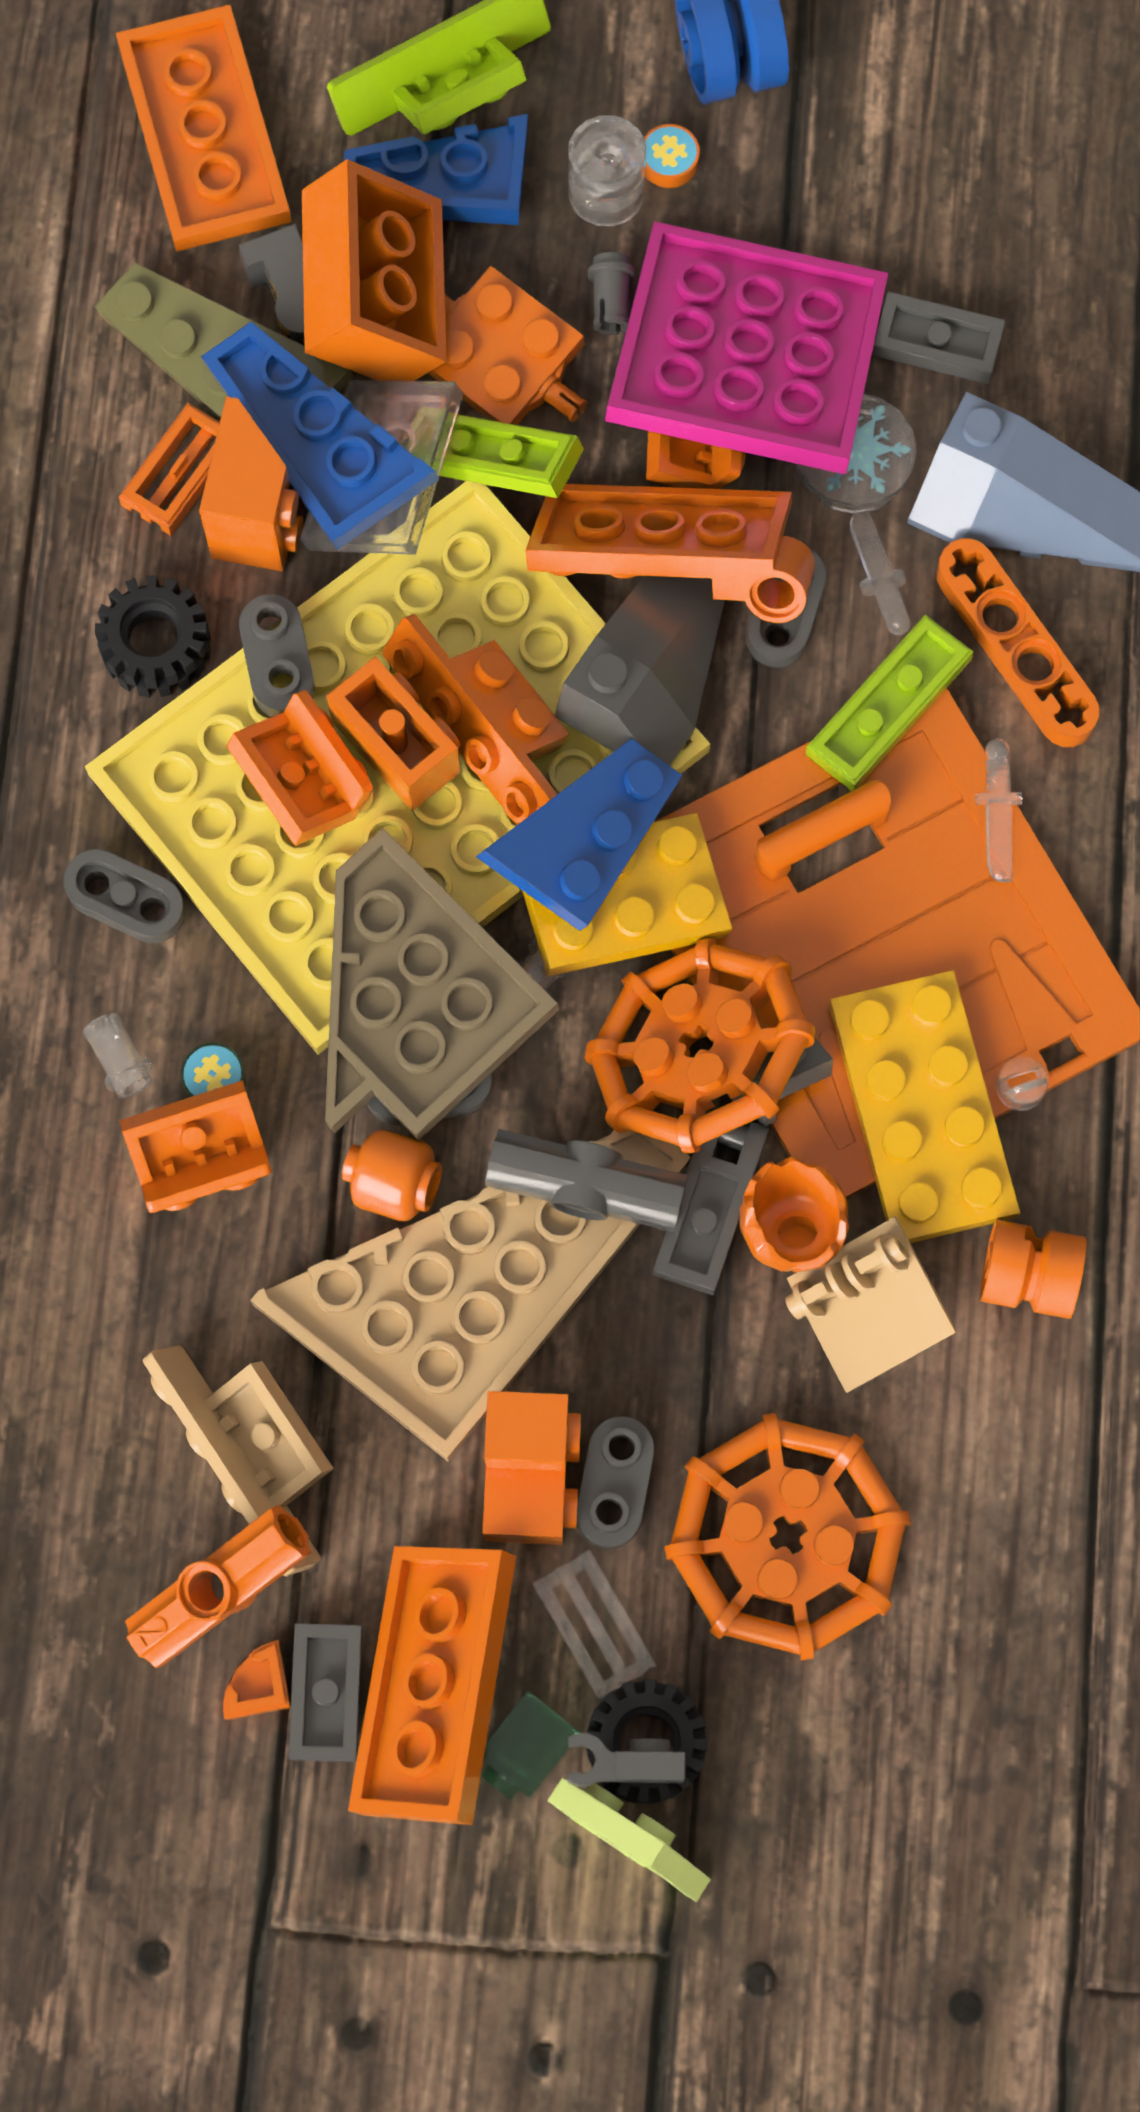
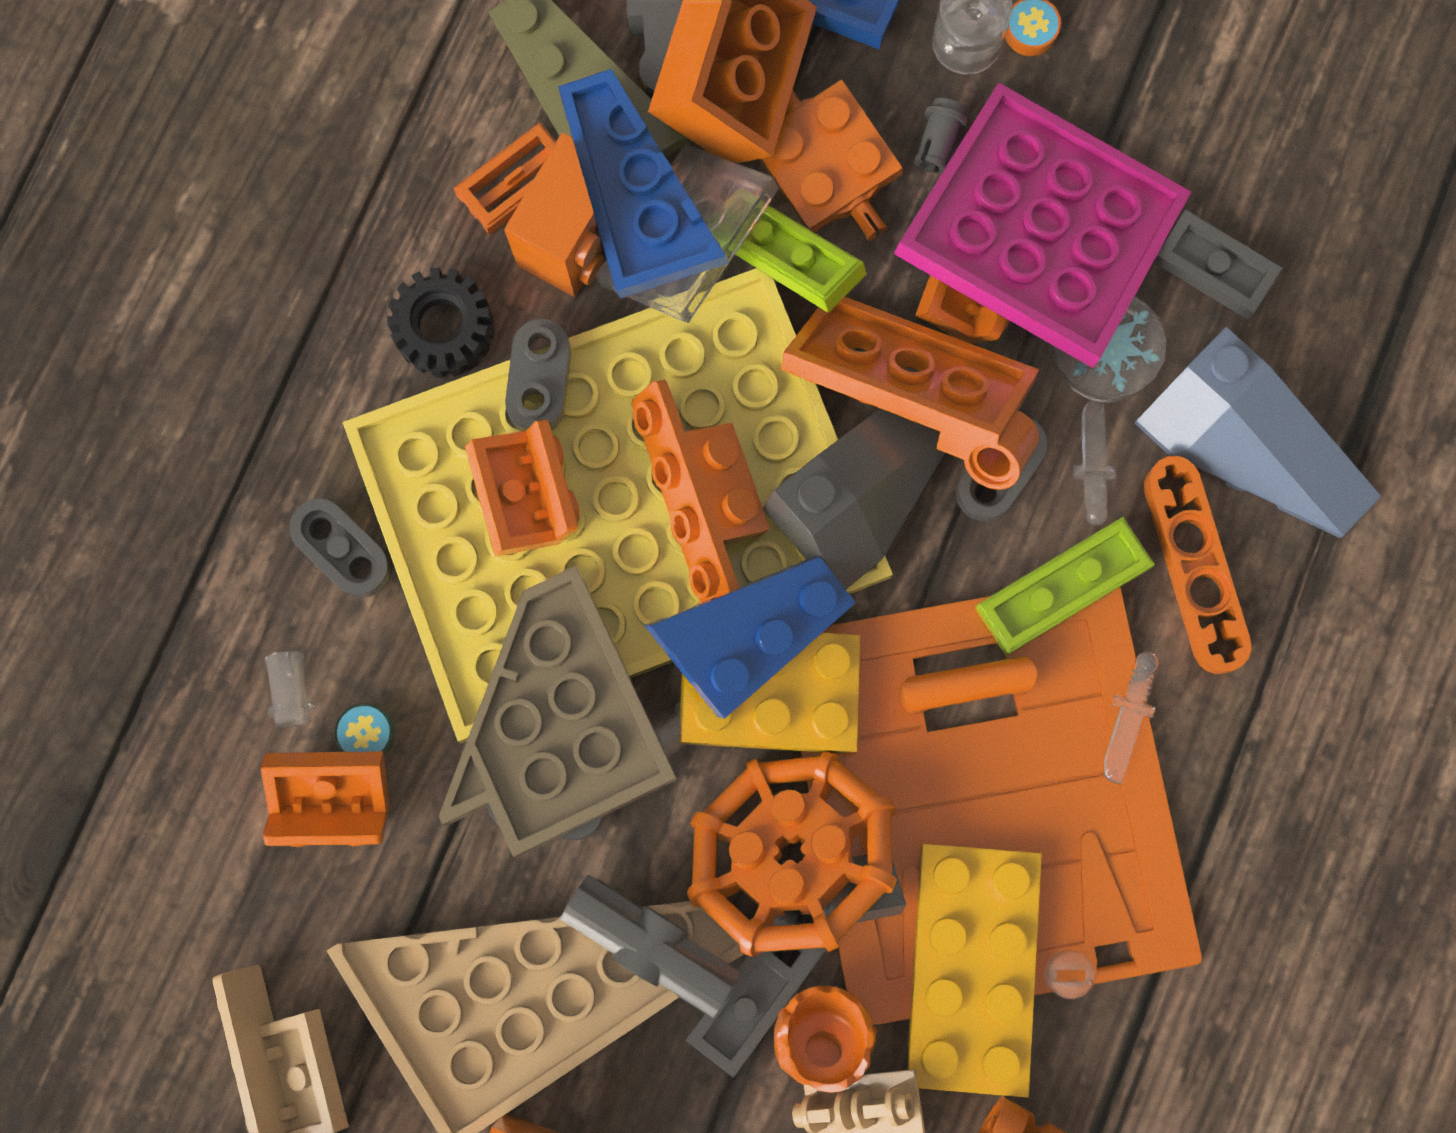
camera: 20 degrees right, 5 degrees up
orange brick [326,656,461,812] -> none
orange head [342,1129,443,1222] -> none

